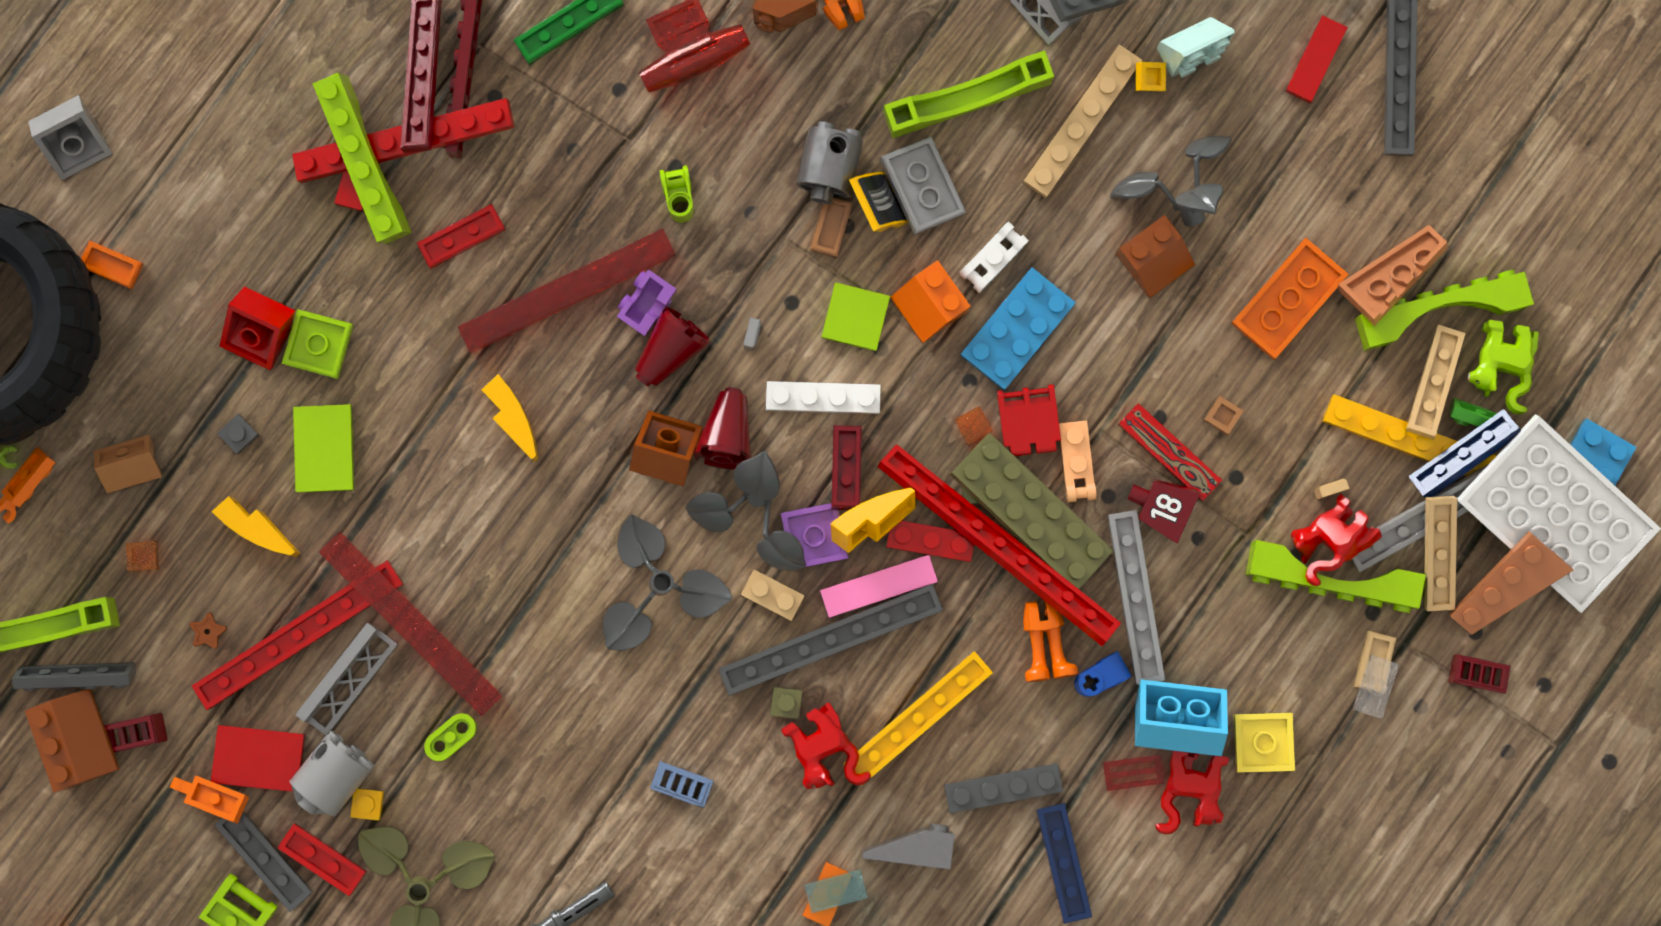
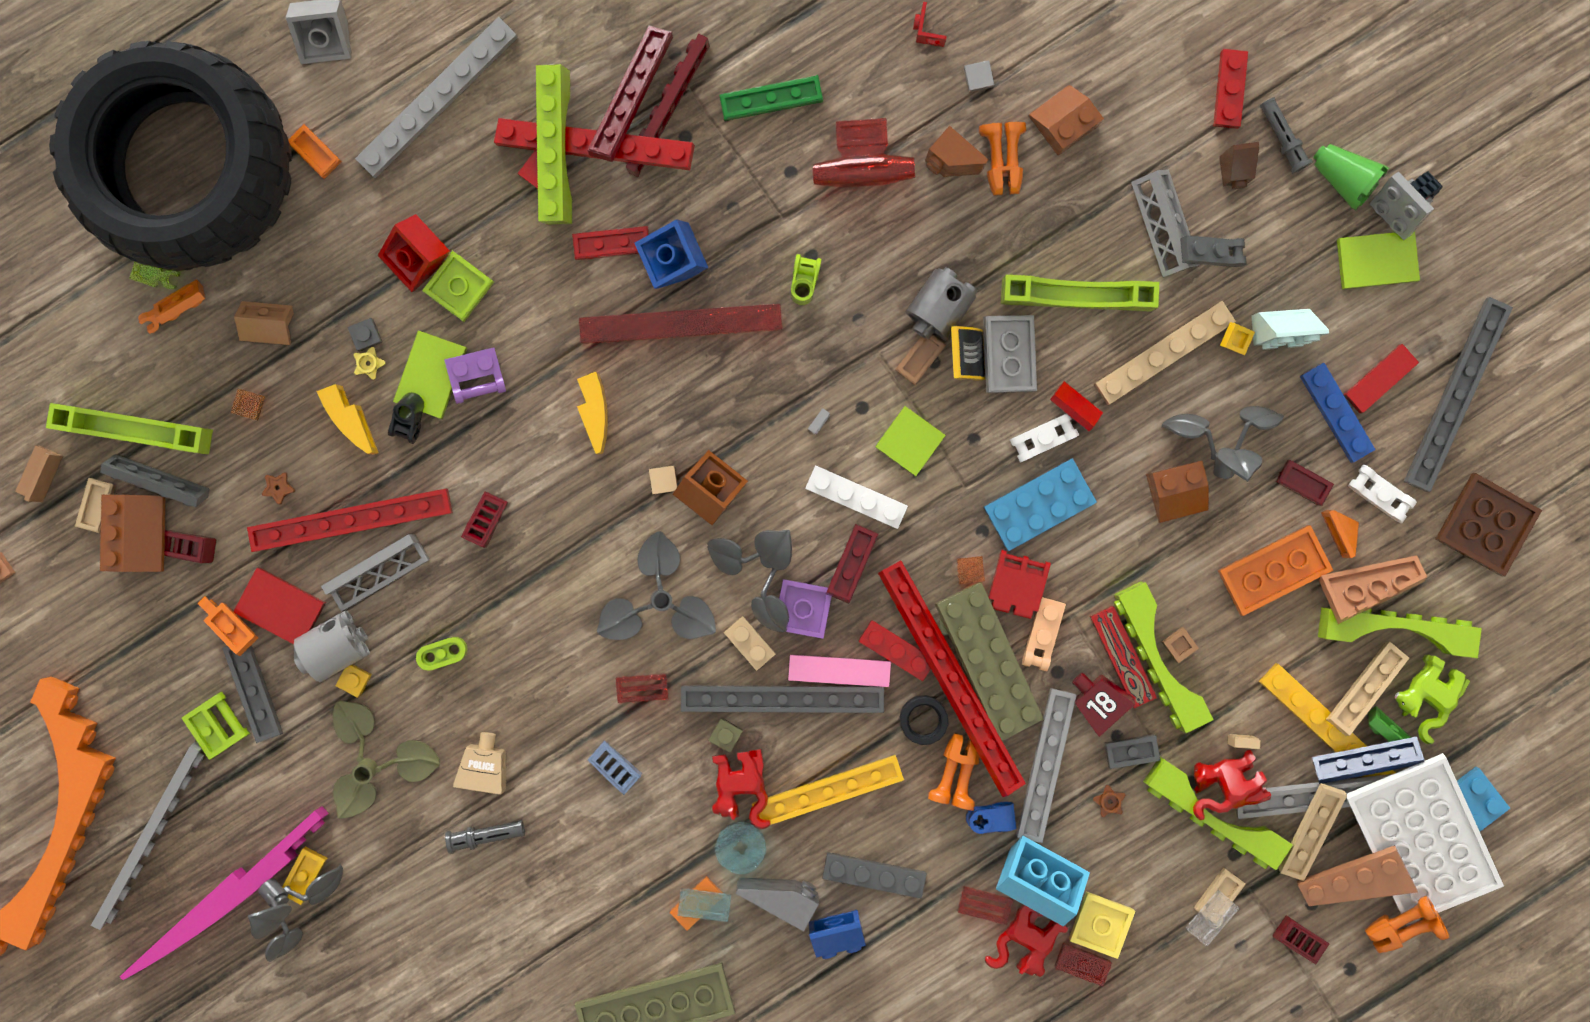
camera: 25 degrees right, 5 degrees up
red plate [277,823,367,896] -> none
clear red plate [319,531,503,717] -> none
medium lavender cylinder [617,269,677,336] -> none
dark red cone [635,306,710,387] -> none
dark red cone [694,387,751,470] -> none
yellow slope [830,488,916,553] -> none
orange slope [890,260,971,343] -> none
dark blue plate [1036,803,1092,924] -> none
none -> tan tile [75,478,116,533]
none -> light yellow plate [354,347,385,380]
none -> light grey plate [355,17,518,178]
none -> black piece [388,392,424,444]
none -> medium lavender plate [444,348,506,404]
none -> tan torso [453,732,506,795]
none -> dark red slope [461,491,508,548]
none -> clear red tile [616,673,669,703]
none -> blue slope [635,219,708,289]
none -> tan tile [649,466,678,494]
none -> clear light blue plate [715,822,766,874]
none -> blue slope [809,910,866,959]
none -> black tyre [899,695,949,745]
none -> red tile [1050,381,1103,431]
none -> clear red plate [1054,943,1112,987]
none -> dark orange plate [1093,785,1126,817]
none -> dark grey plate [1104,734,1160,769]
none -> lime arch [1113,581,1213,733]
none -> dark red tile [1276,460,1334,506]
none -> blue plate [1300,363,1376,463]
none -> orange slope [1321,510,1359,558]
none -> white plate [1348,465,1417,523]
none -> orange piece [1365,896,1450,953]
none -> reddish brown plate [1435,473,1542,577]

